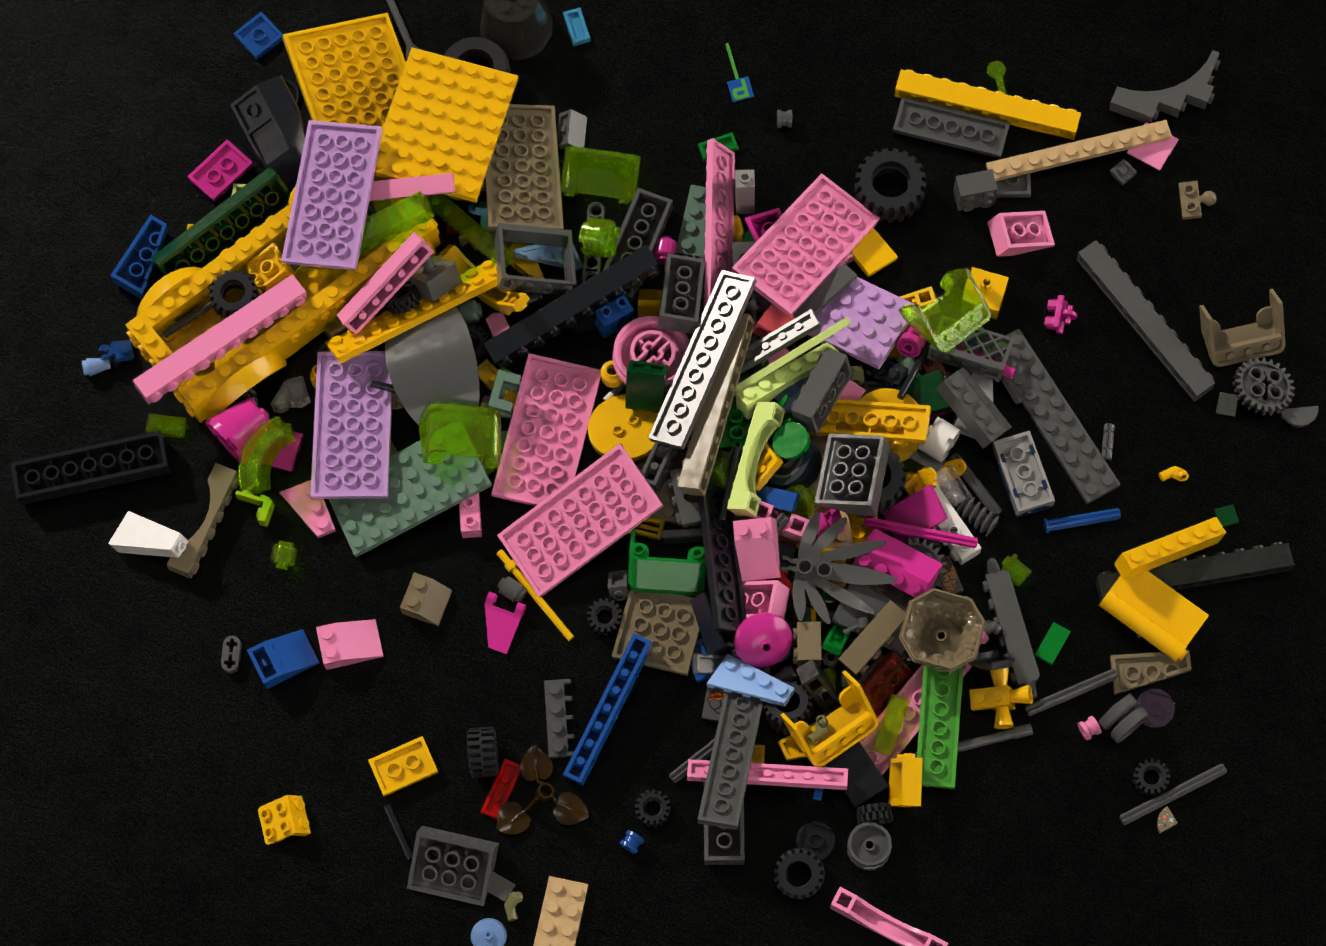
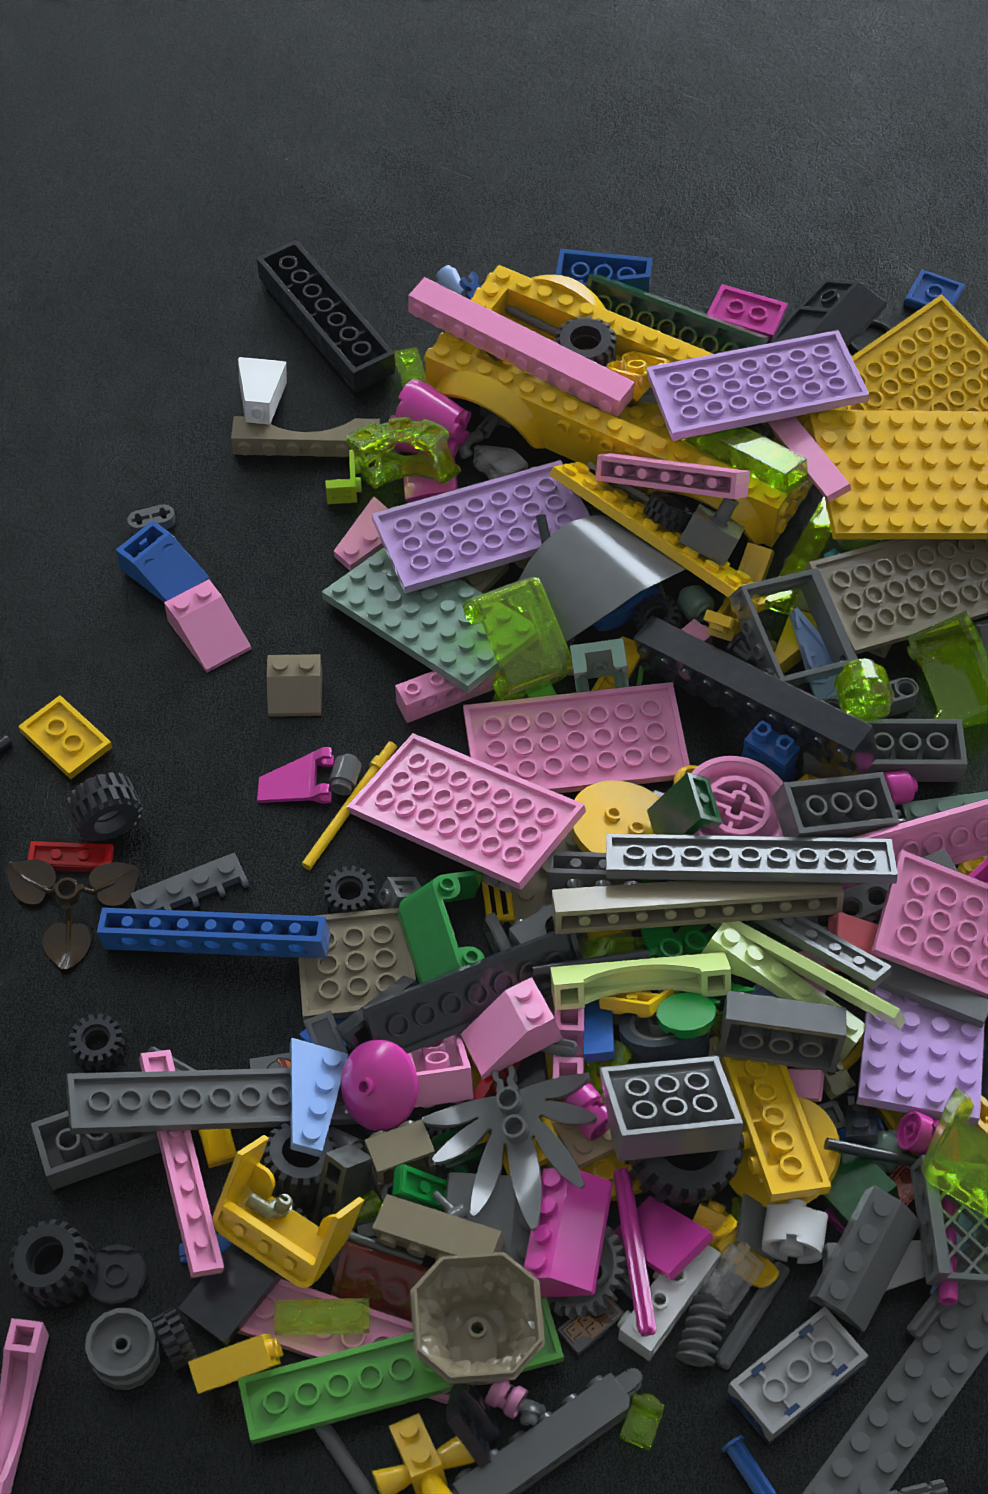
camera: 65 degrees right, 15 degrees down
clear neon green head [270,541,297,570] -> none
blue wheel [619,830,644,854] -> none

